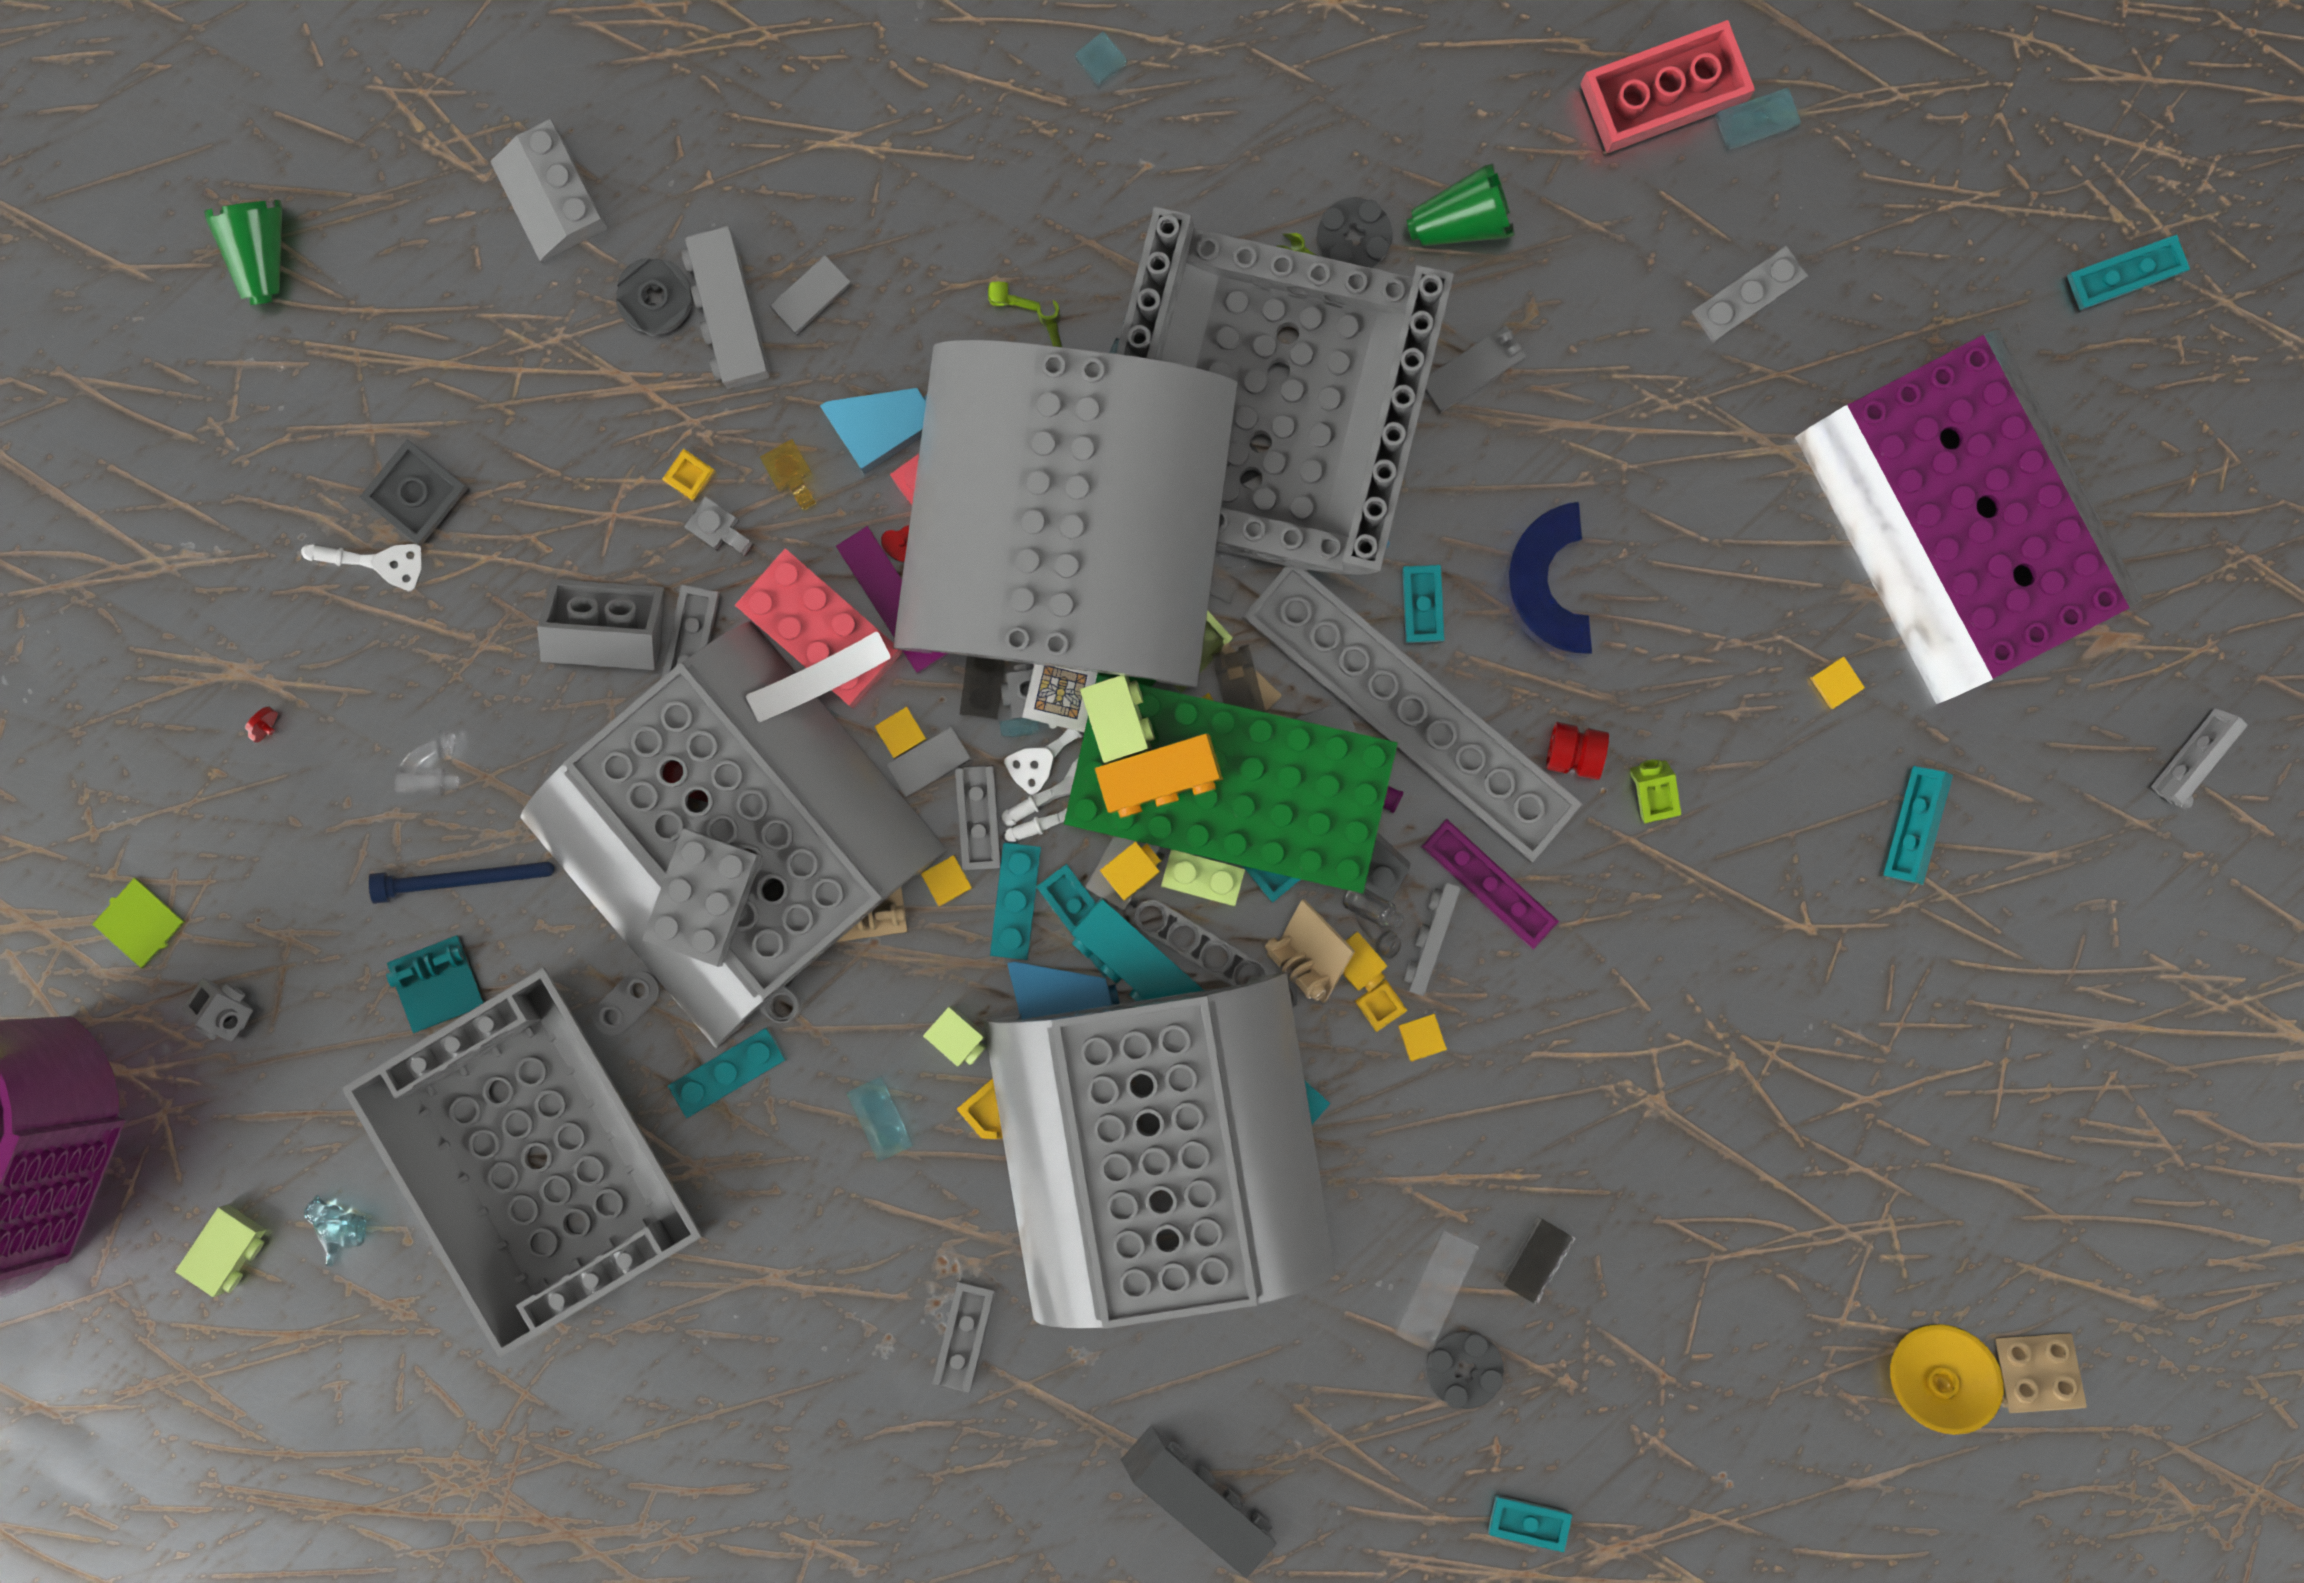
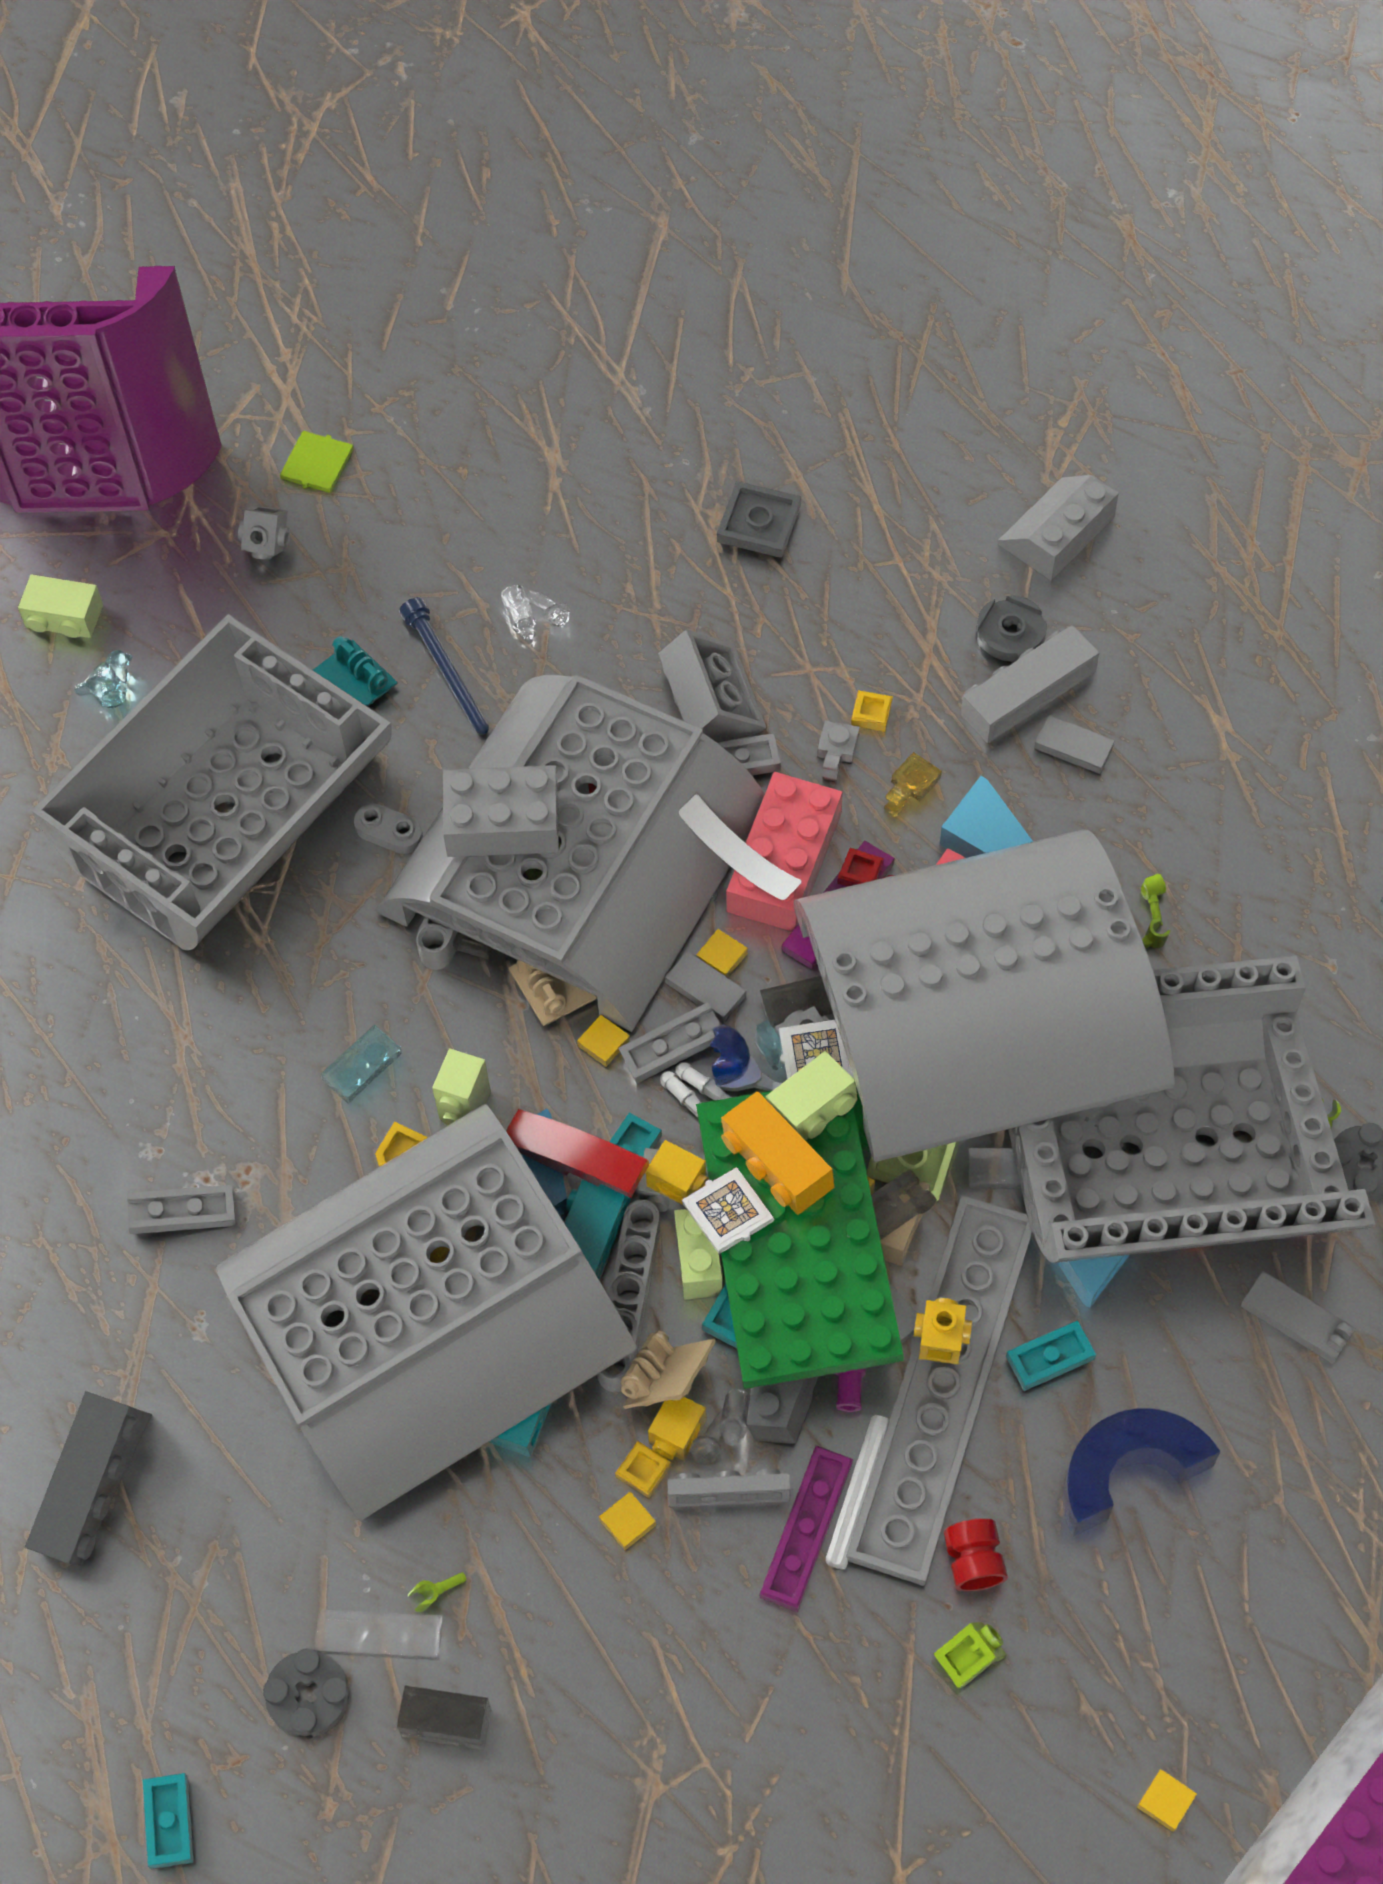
camera: 65 degrees right, 25 degrees down
green cone [204,200,282,305] -> none
red piece [245,706,278,743] -> none
white piece [301,543,422,592] -> none
teal plate [667,1027,787,1119] -> none
teal plate [990,843,1042,960] -> none
none -> lime hand [408,1572,467,1612]
none -> red slope [506,1109,649,1198]
none -> white piece [682,1167,774,1254]
none -> clear blue hair [710,1024,750,1087]
none -> white axle [826,1415,890,1569]
none -> red tile [837,847,884,887]
none -> yellow brick [913,1298,972,1365]

